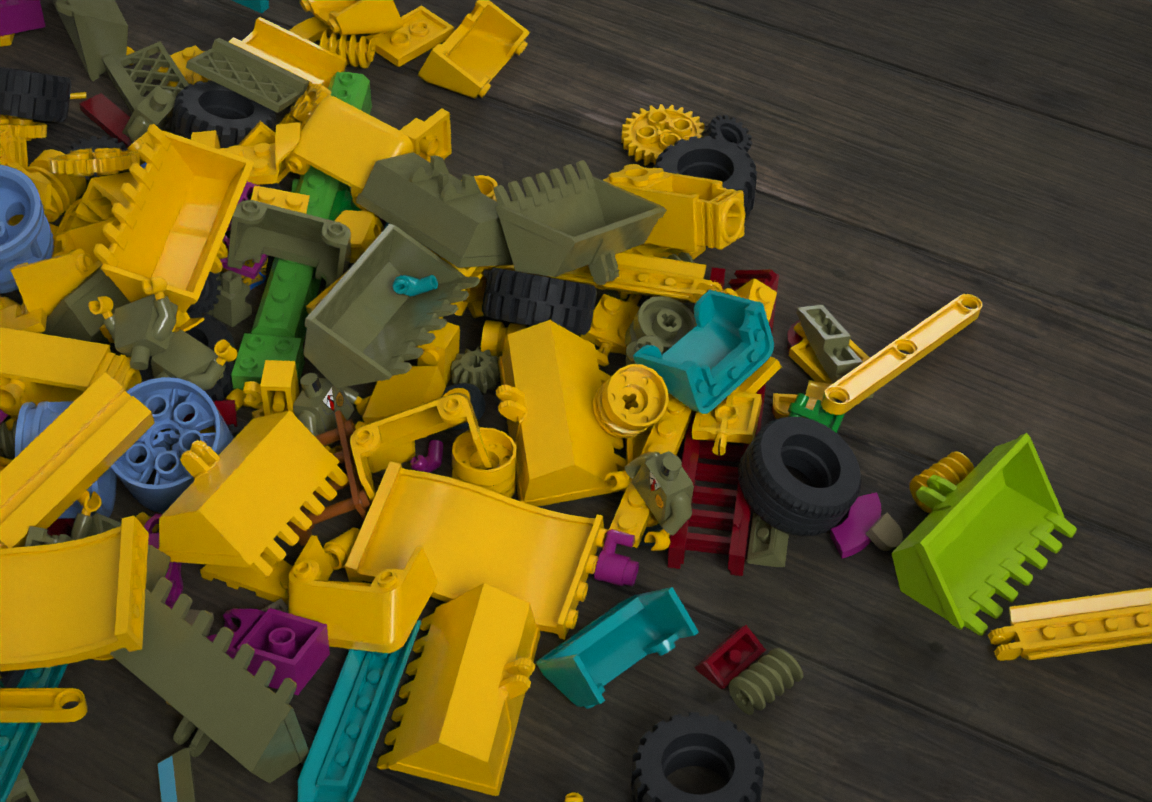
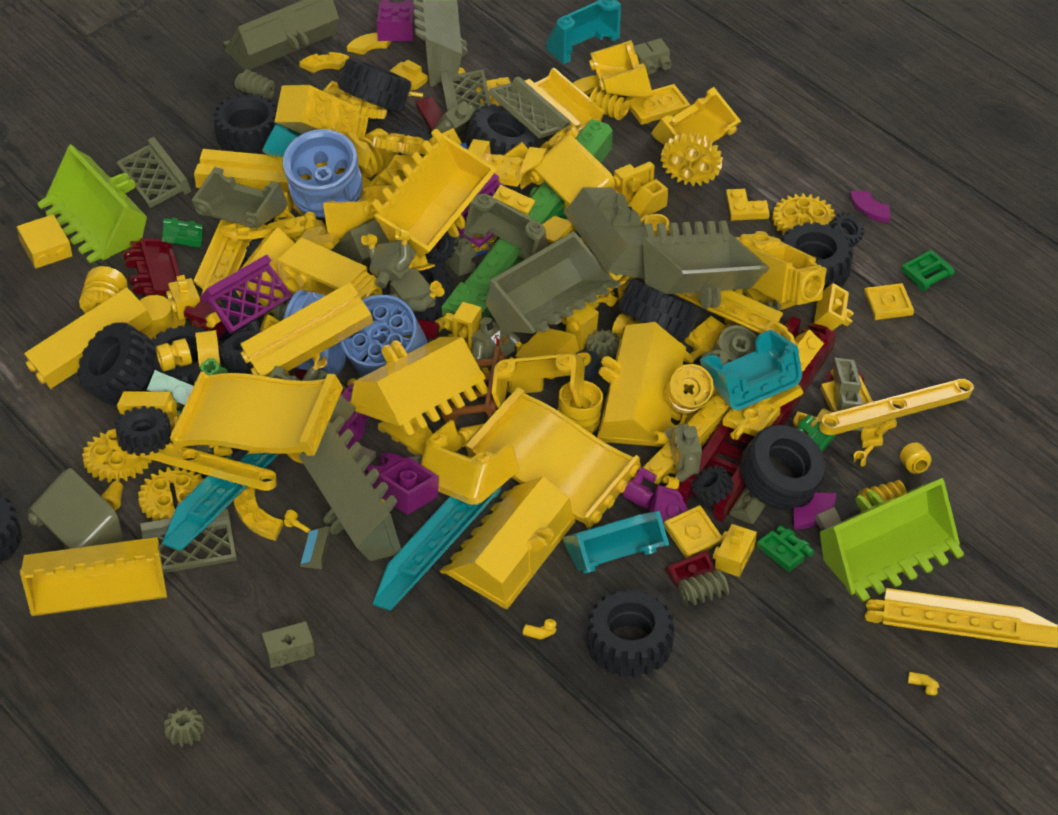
camera: 20 degrees right, 0 degrees up
teal arm [392,275,438,296] -> none
magenta arm [410,440,443,473] -> none
none -> yellow tile [234,486,283,541]
none -> yellow hand [284,510,311,533]
none -> yellow plate [390,60,429,90]
none -> yellow slope [628,179,668,219]
none -> magenta plate [649,485,689,533]
none -> yellow gear [661,132,723,186]
none -> yellow tile [663,505,722,559]
none -> black tyre [691,465,734,506]
none -> yellow brick [713,524,757,577]
none -> yellow plate [726,189,769,221]
none -> green plate [757,525,815,572]
none -> yellow brick [814,283,854,331]
none -> magenta tile [850,191,890,223]
none -> yellow hand [853,445,874,466]
none -> yellow tile [860,419,897,448]
none -> yellow tile [864,283,914,320]
none -> yellow head [900,443,931,474]
none -> green plate [901,250,954,292]
none -> yellow arm [908,672,939,696]

